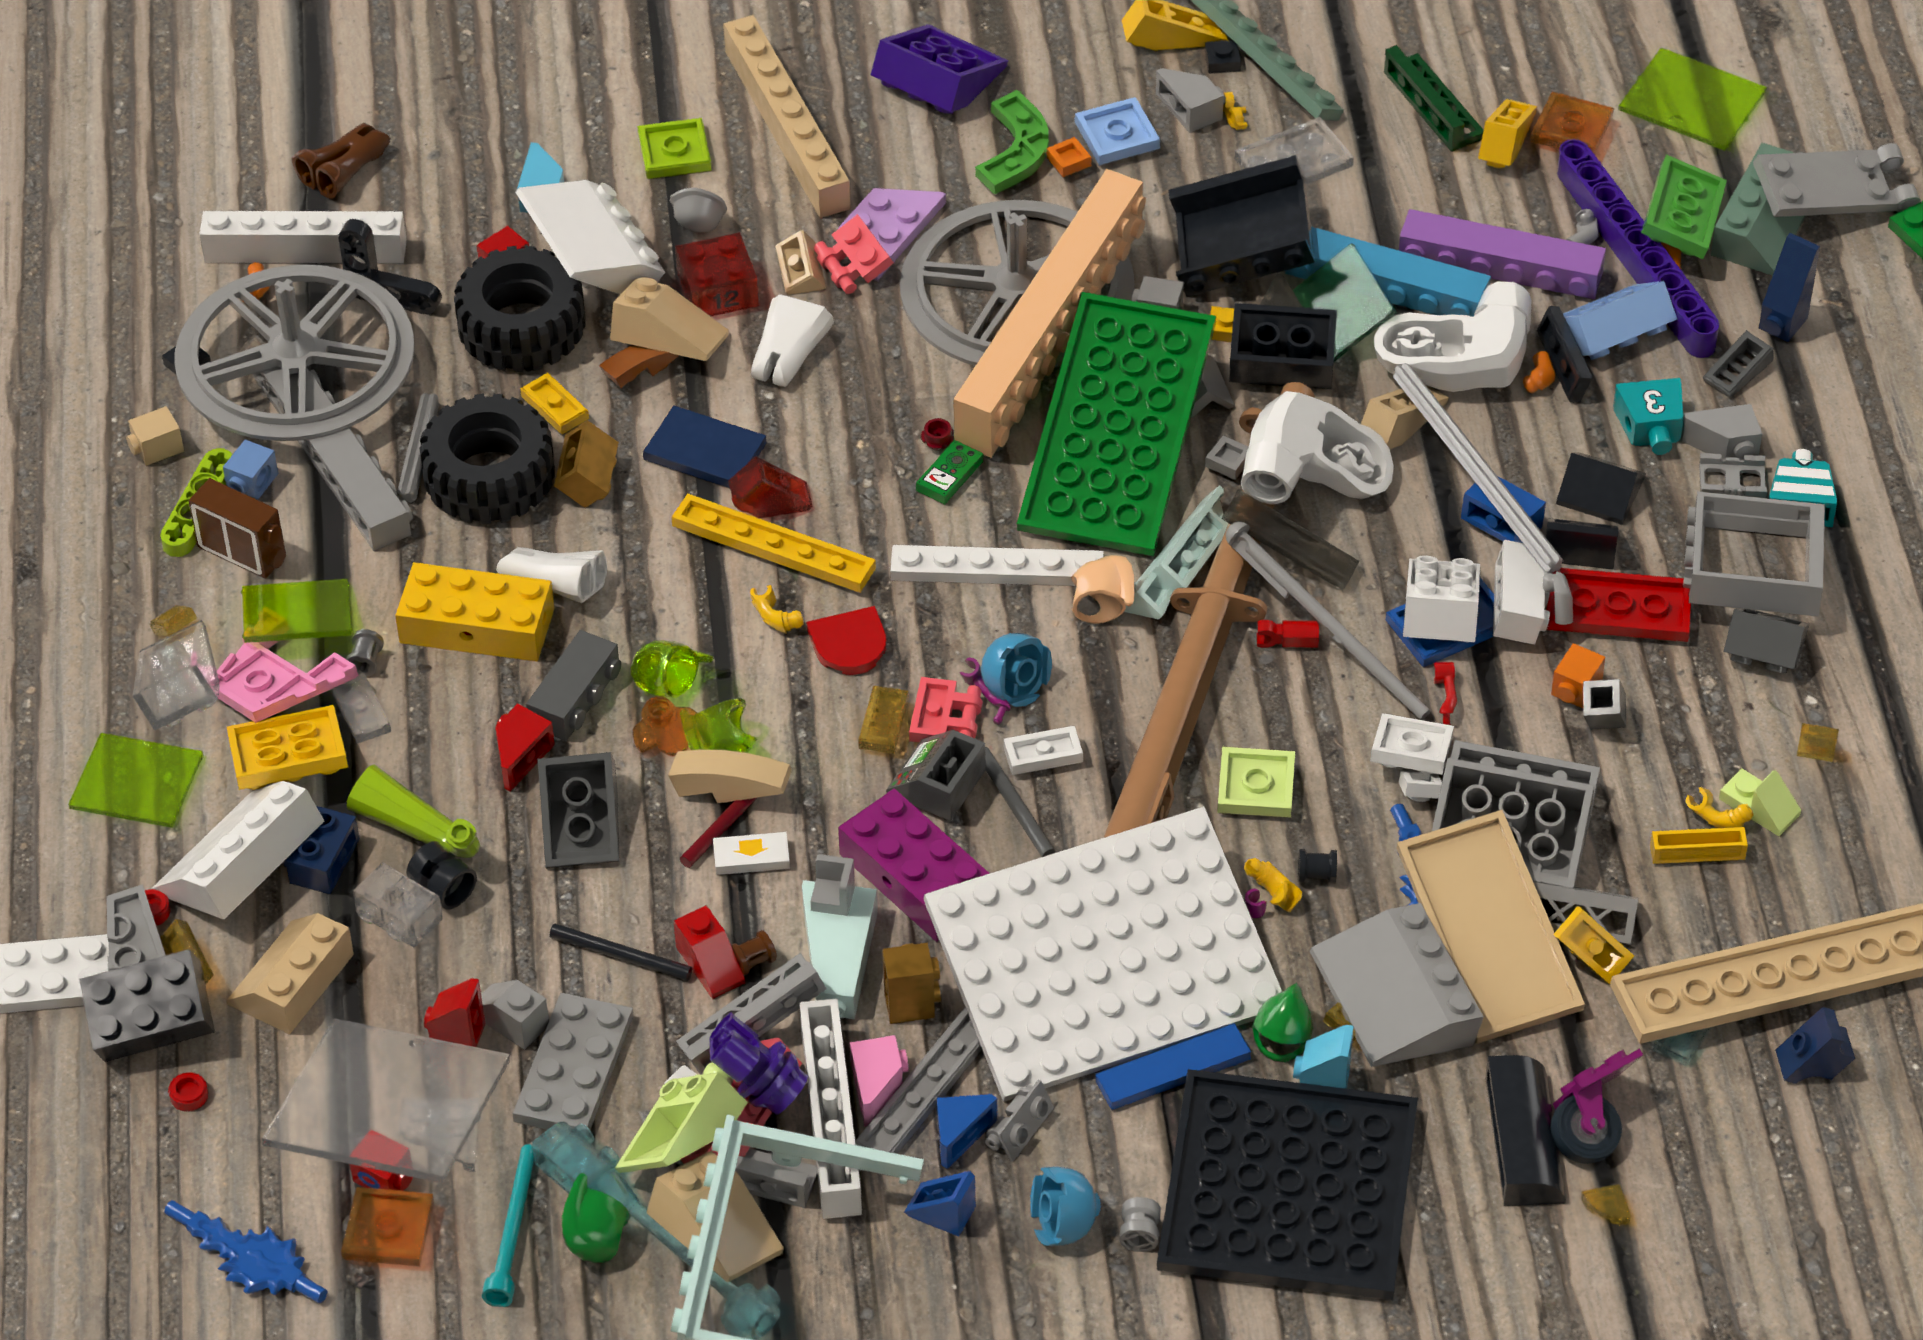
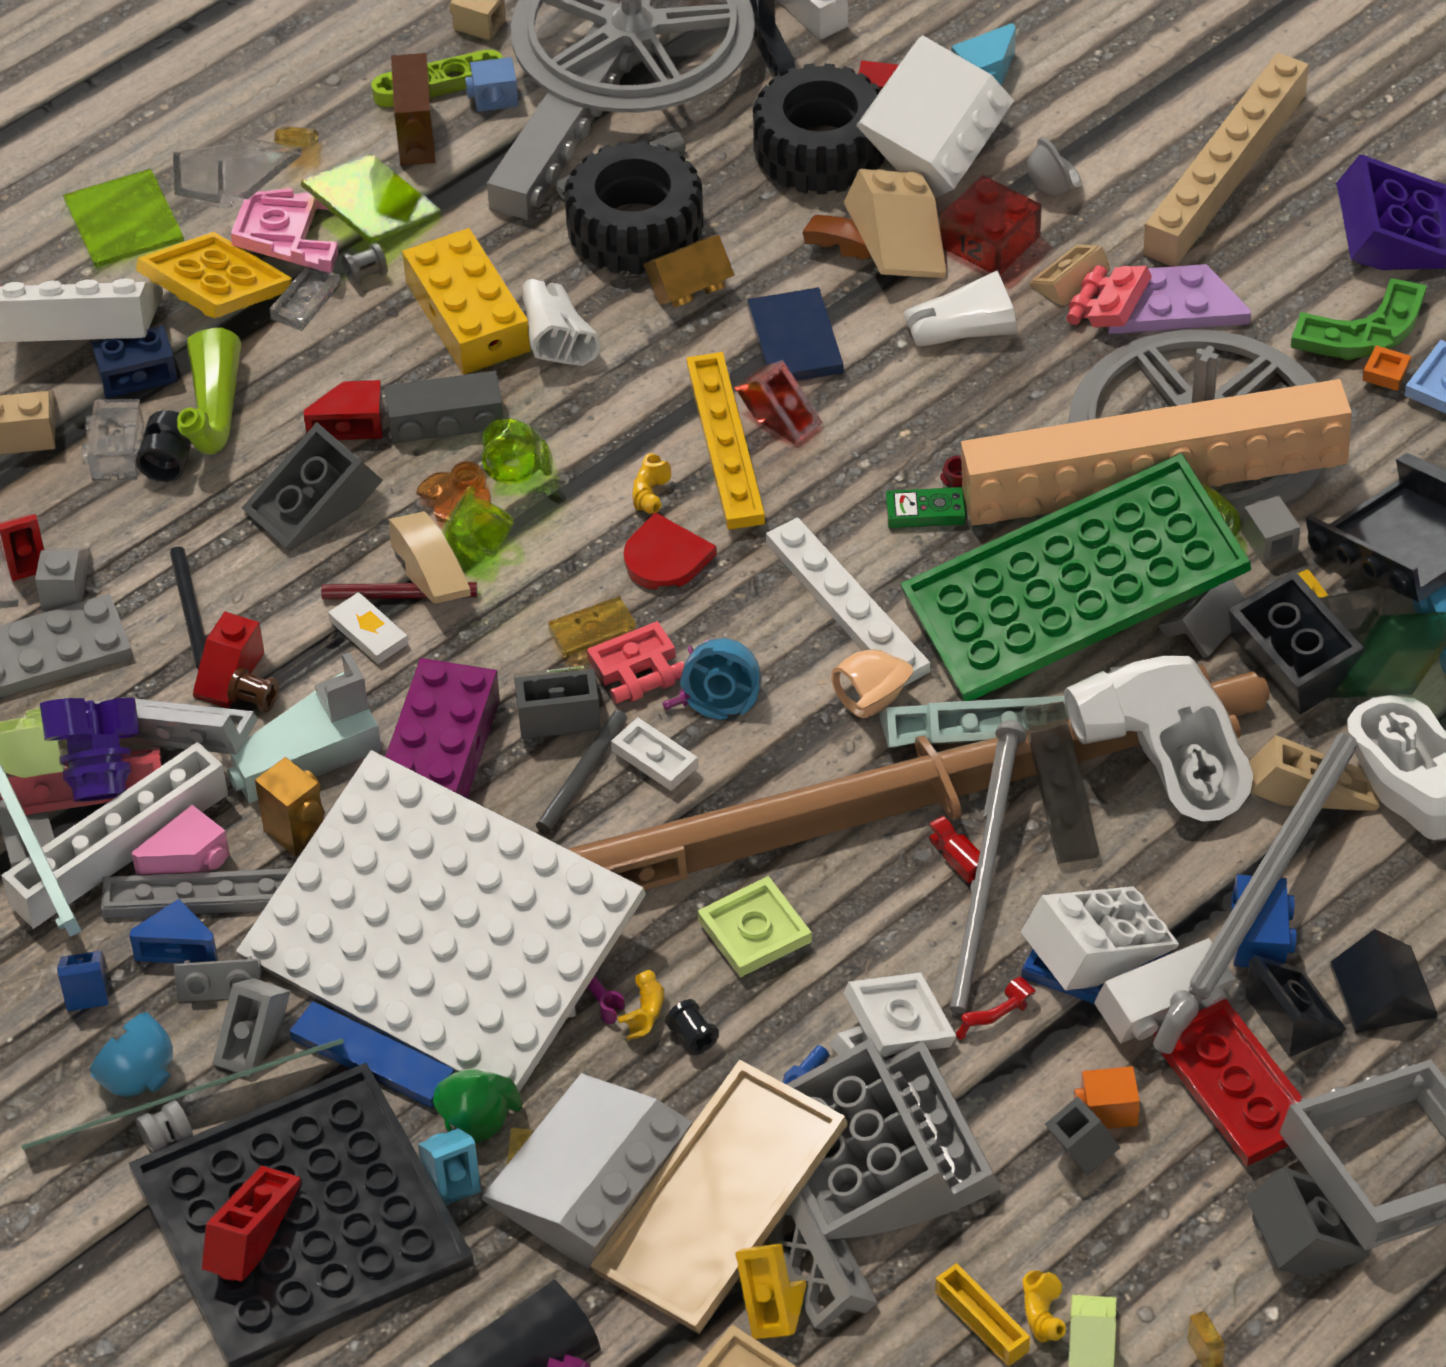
camera: 55 degrees right, 0 degrees up
yellow plate [520,372,589,435] -> none
lime tile [637,118,712,179] -> none
none -> sand green piece [21,1038,344,1150]
none -> red slope [201,1166,301,1282]
none -> light grey slope [212,978,290,1077]

